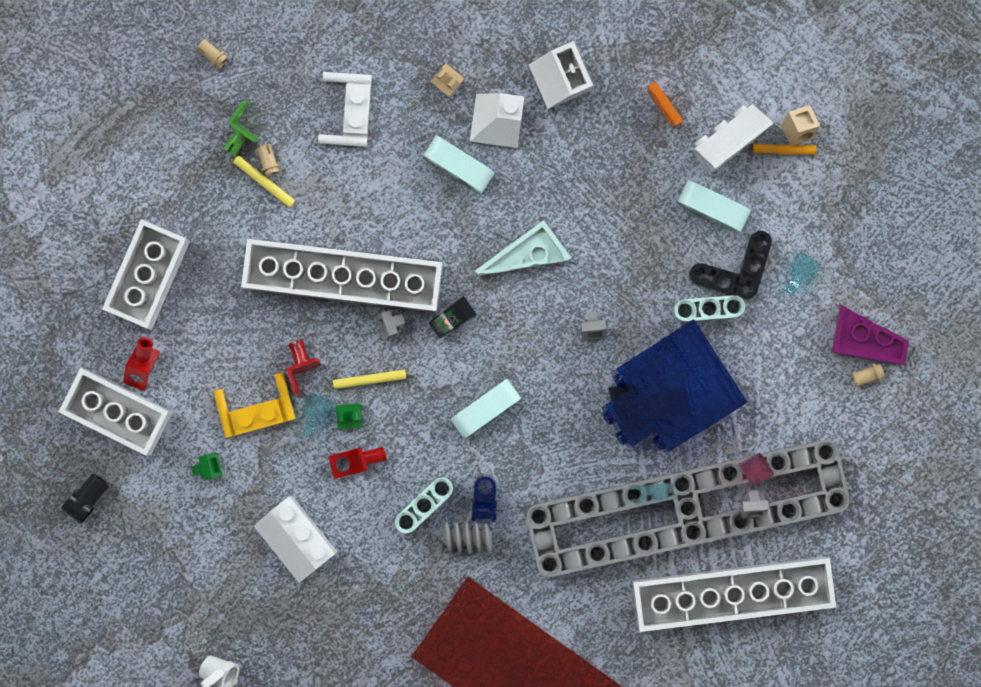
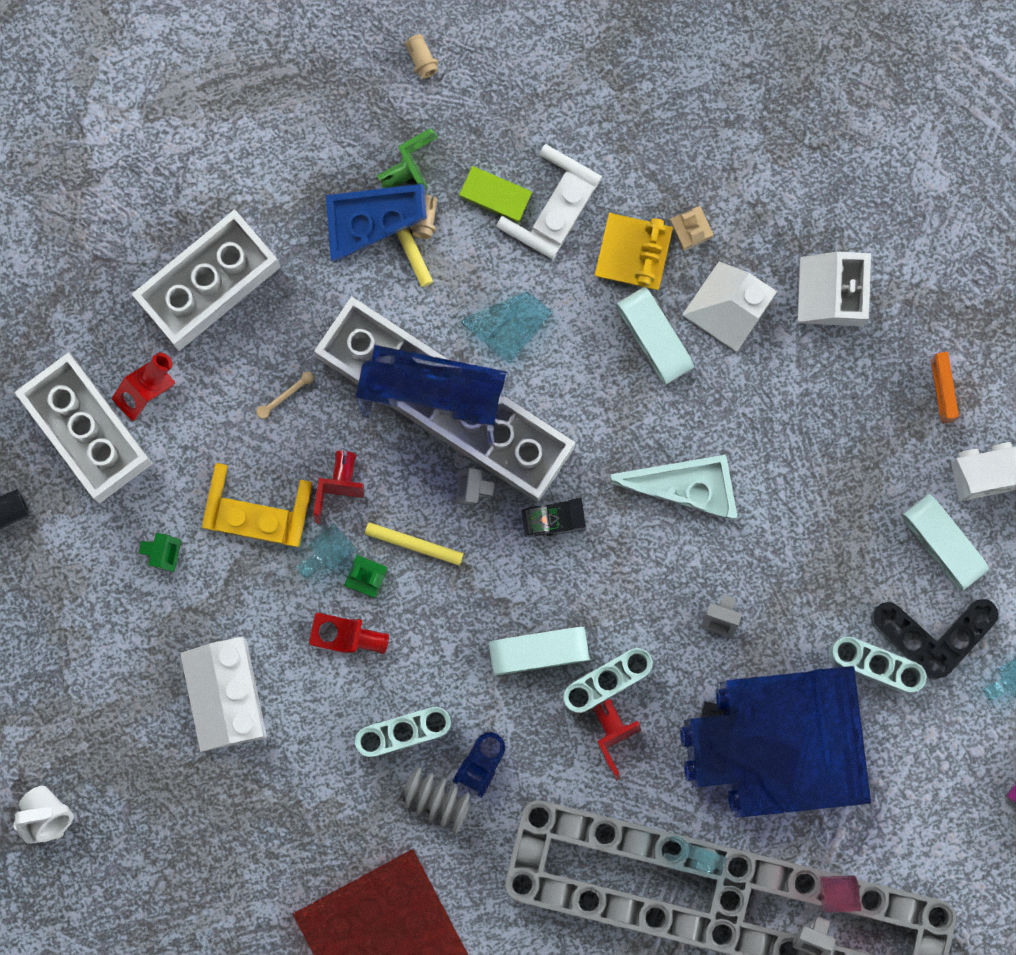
camera: 20 degrees right, 5 degrees down
none -> tan hinge [256,371,314,419]
none -> blue wing [326,184,427,262]
none -> clear blue panel [355,345,508,444]
none -> lime tile [459,166,532,223]
none -> clear light blue wing [461,291,553,364]
none -> light aqua beam [563,648,653,714]
none -> red bracket [592,699,641,781]
none -> yellow hinge [594,213,673,291]

